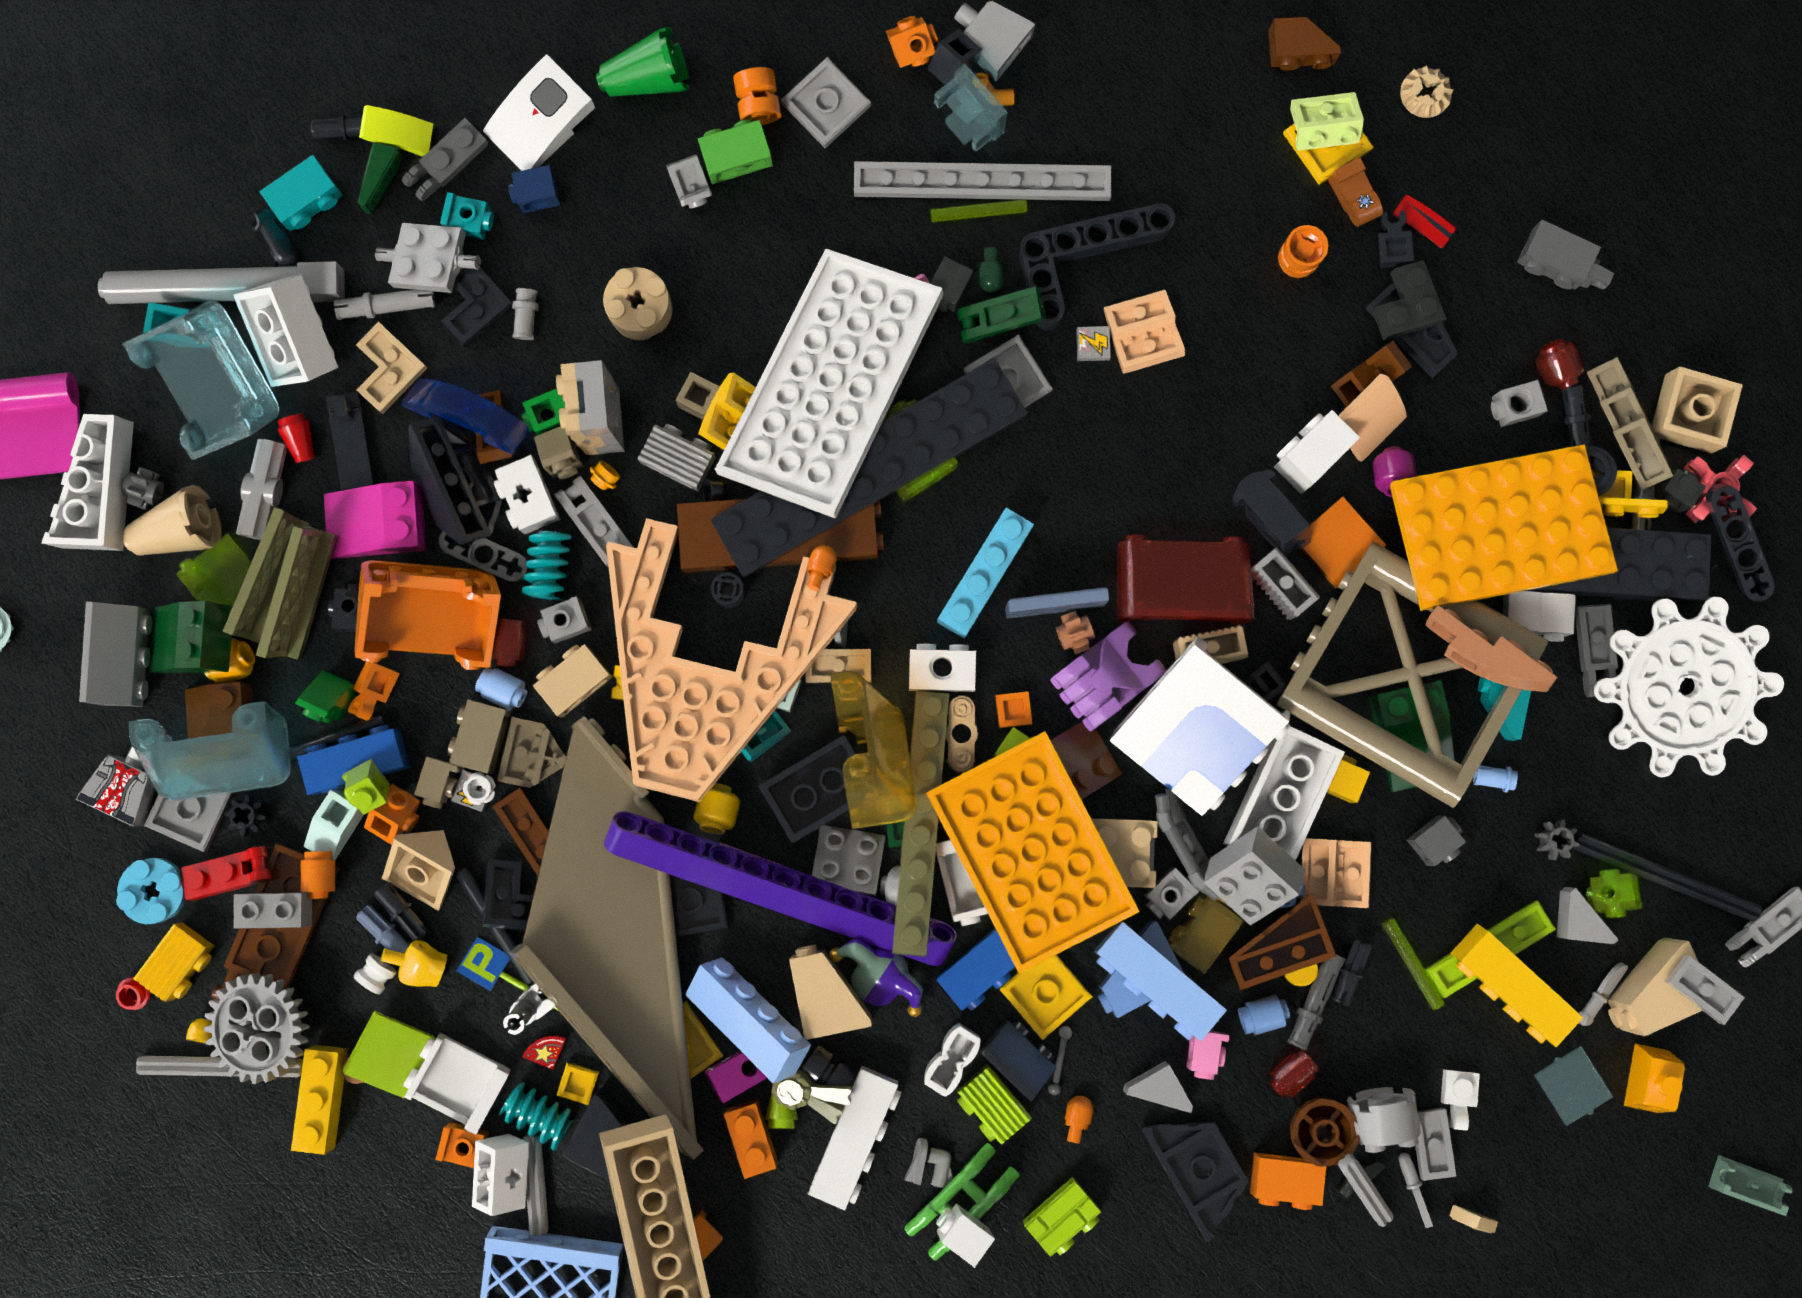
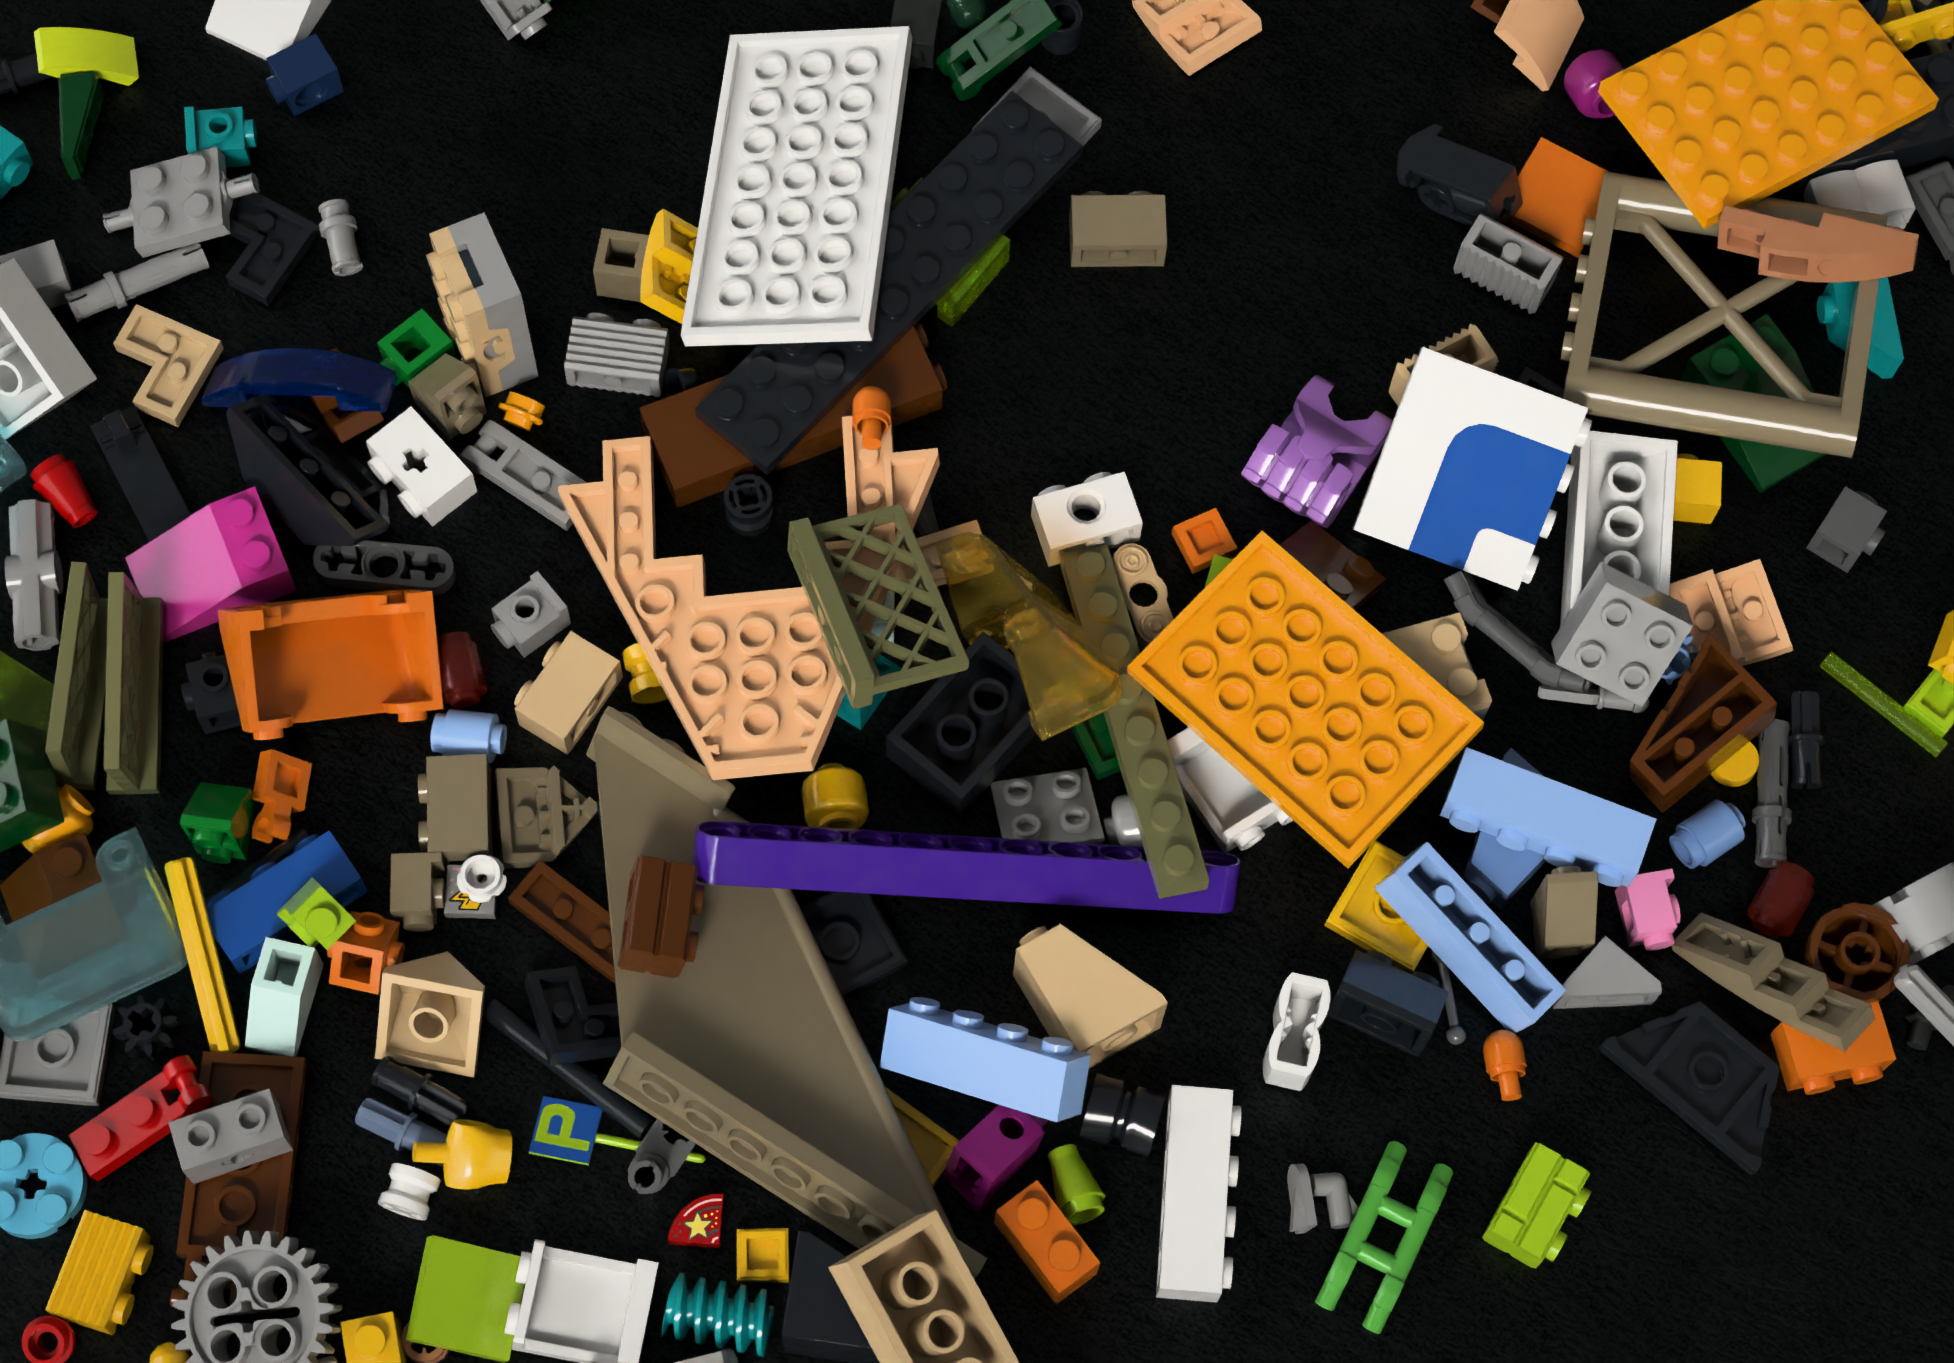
camera: 20 degrees left, 15 degrees down
orange brick [301,851,335,899] -> none
dark grey hinge [402,118,489,201] -> none
teal piece [522,531,571,600] -> none
tan brick [603,267,673,340] -> none
piece [771,1070,852,1124] -> none
piece [829,939,923,1017] -> none
blue brick [936,928,1015,1011] -> none
white brick [936,1203,995,1268] -> none
medium azure brick [937,508,1034,639] -> none
lime brick [957,1064,1032,1145] -> none
sand blue tile [1005,587,1109,619] -> none
nougat gear [1055,611,1095,654] -> none
tile [1076,326,1110,361] -> none
clear red windscreen [1117,535,1254,624] -> none
light grey brick [1144,867,1199,919] -> none
clear yellow brick [1169,896,1243,974] -> none
white brick [1274,410,1360,494] -> none
light blue pin [1473,765,1518,792] -> none
none -> yellow axle [164,857,241,1053]
none -> reddish brown brick [618,855,705,978]
none -> olive fence [787,503,969,710]
none -> dark tan brick [1069,191,1167,267]
none -> light blue brick [1374,842,1567,1033]
none -> dark tan slope [1530,866,1598,960]
none -> dark tan slope [1671,913,1875,1052]

